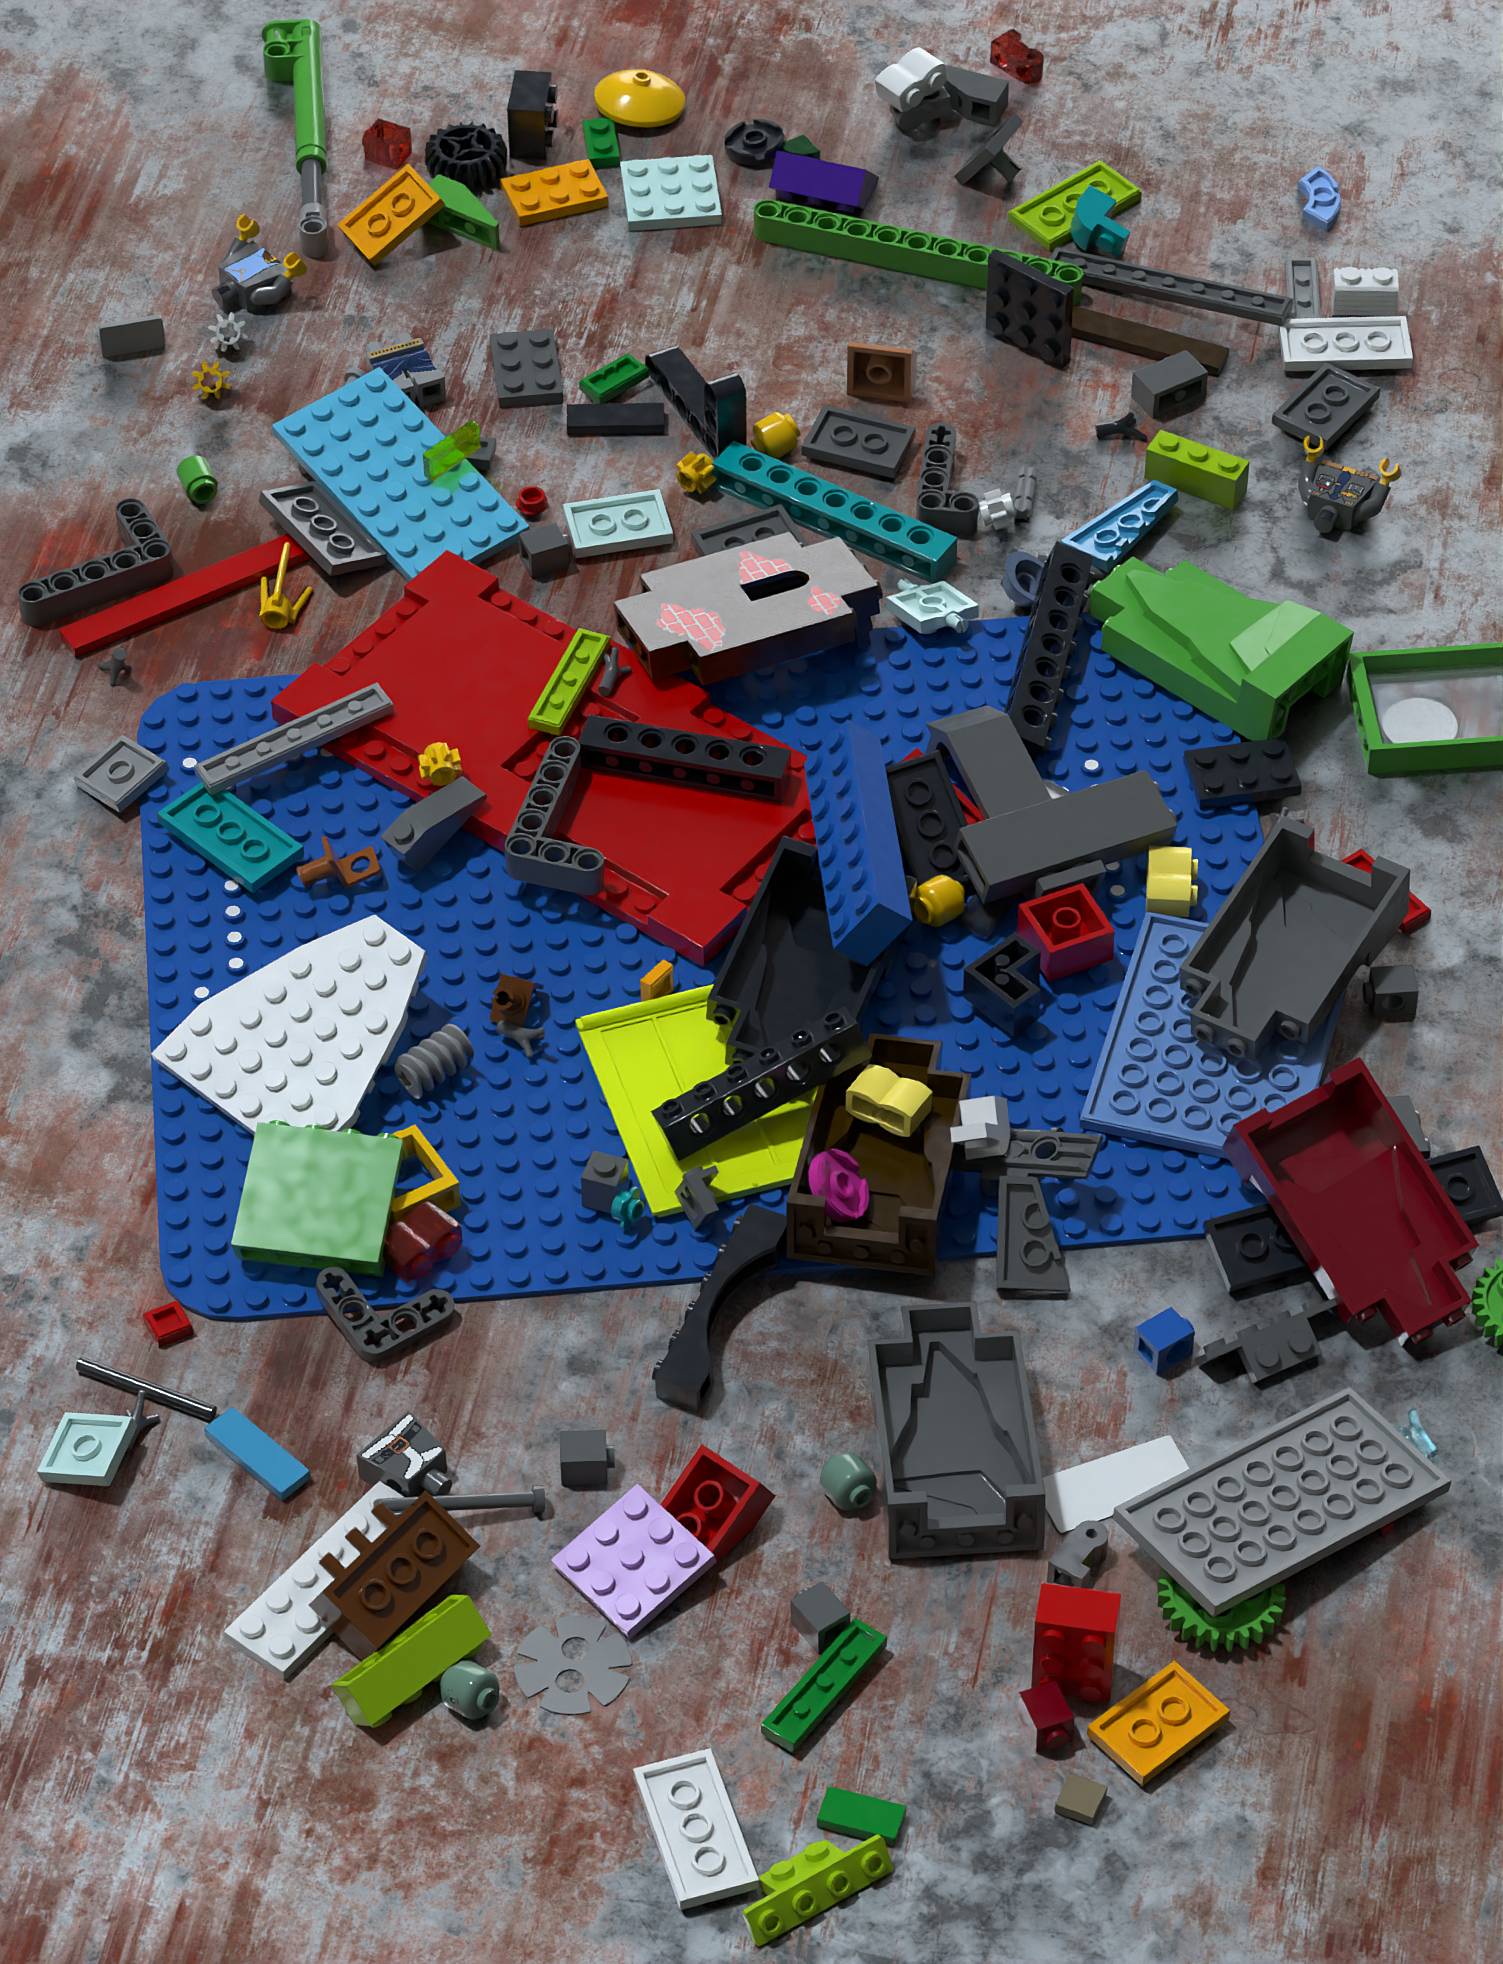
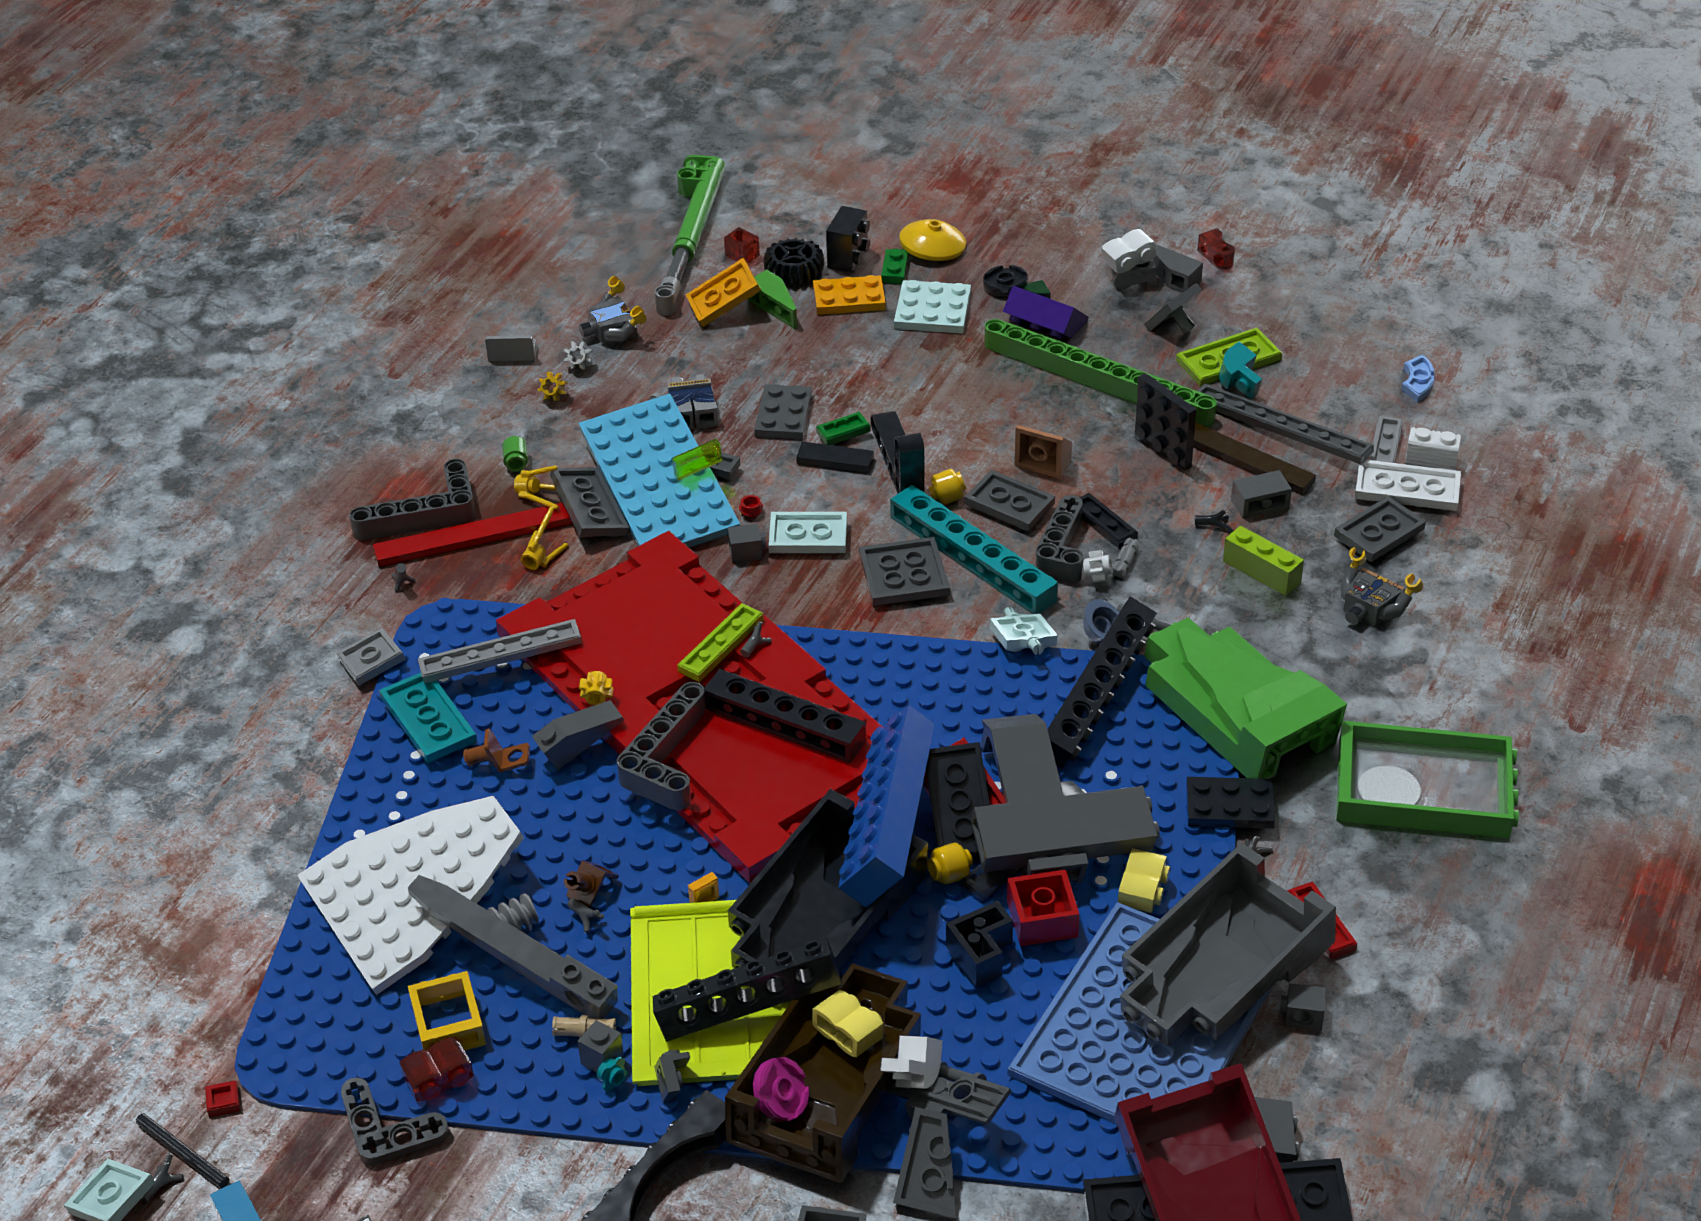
camera: 15 degrees right, 5 degrees down
bright green panel [231,1120,408,1277] -> none
panel [614,532,883,686] -> none
yellow gear [675,451,717,494] -> none
dark azure wing [1060,480,1179,572] -> none
none -> dark grey piece [408,875,618,1019]
none -> yellow plant [514,465,559,510]
none -> tan pin [552,1015,616,1037]
none -> black tile [1080,493,1138,549]

